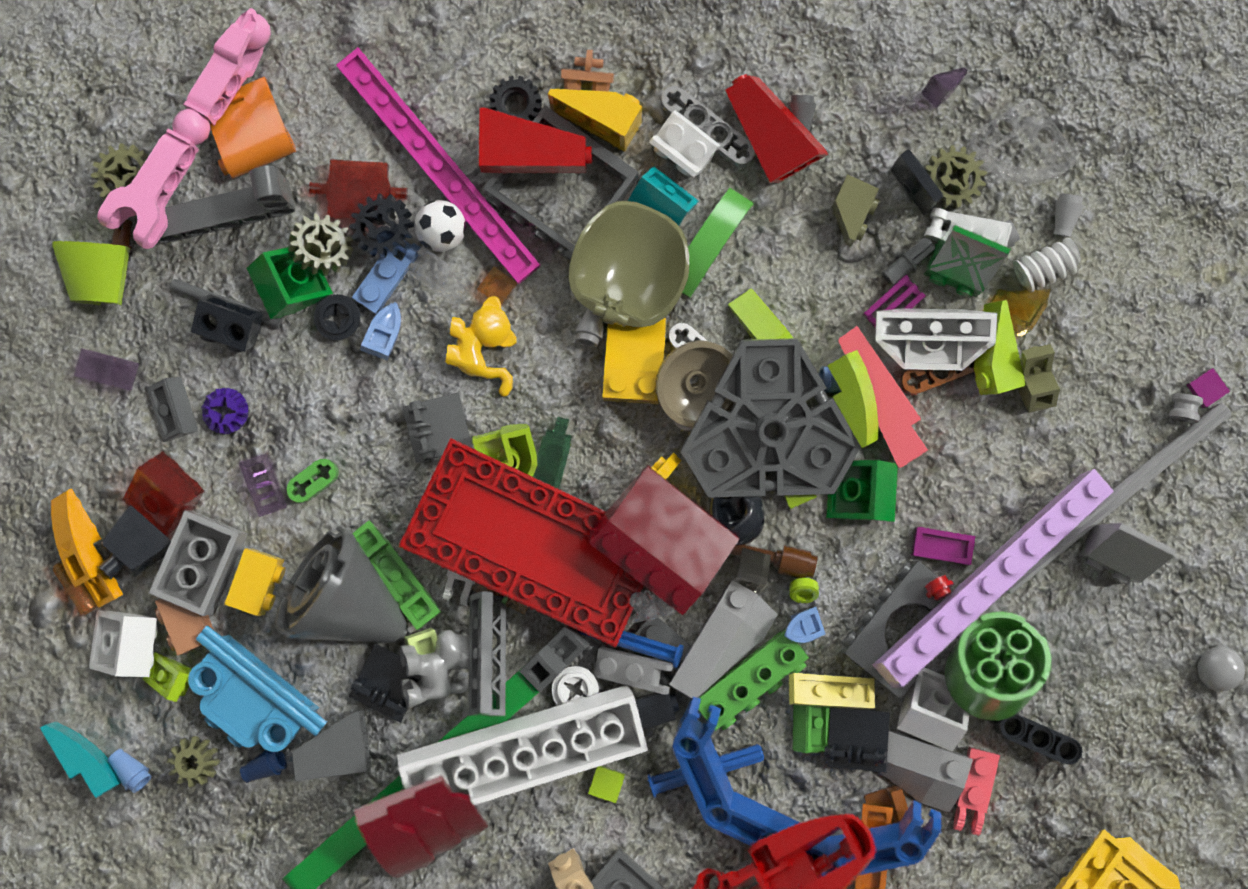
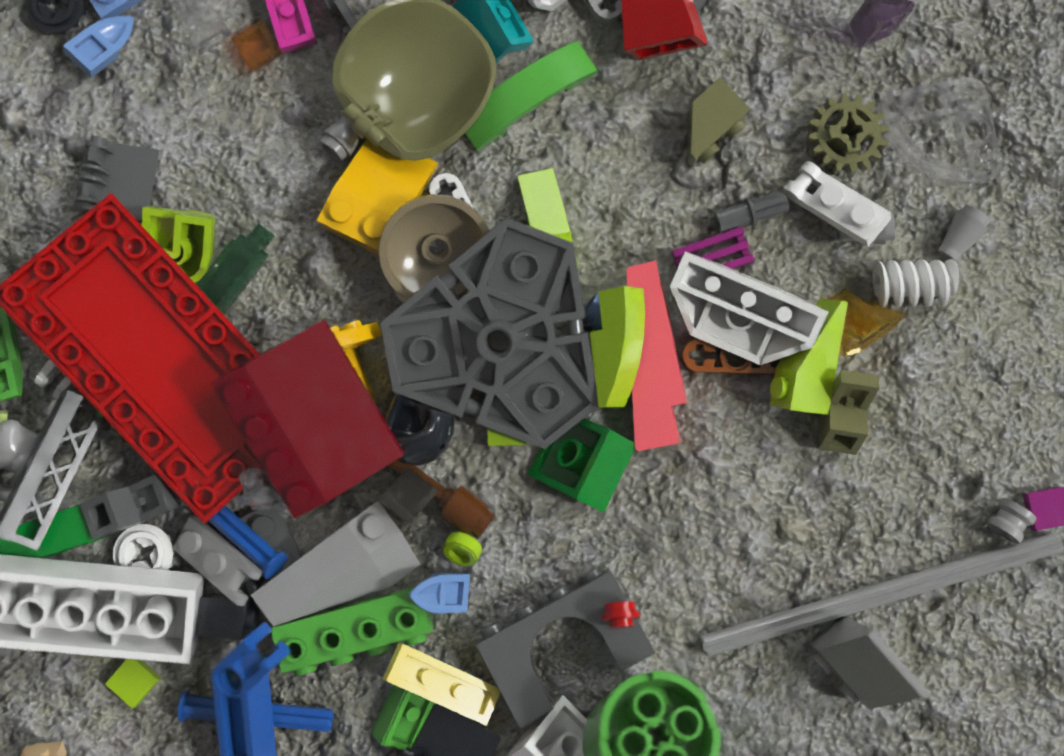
camera: 20 degrees right, 0 degrees up
yellow animal [445,296,517,397] -> none
lavender brick [873,469,1114,688] -> none
black plate [890,149,943,215] -> none
magenta tile [911,527,976,565] -> none
slope [924,225,1010,298] -> none

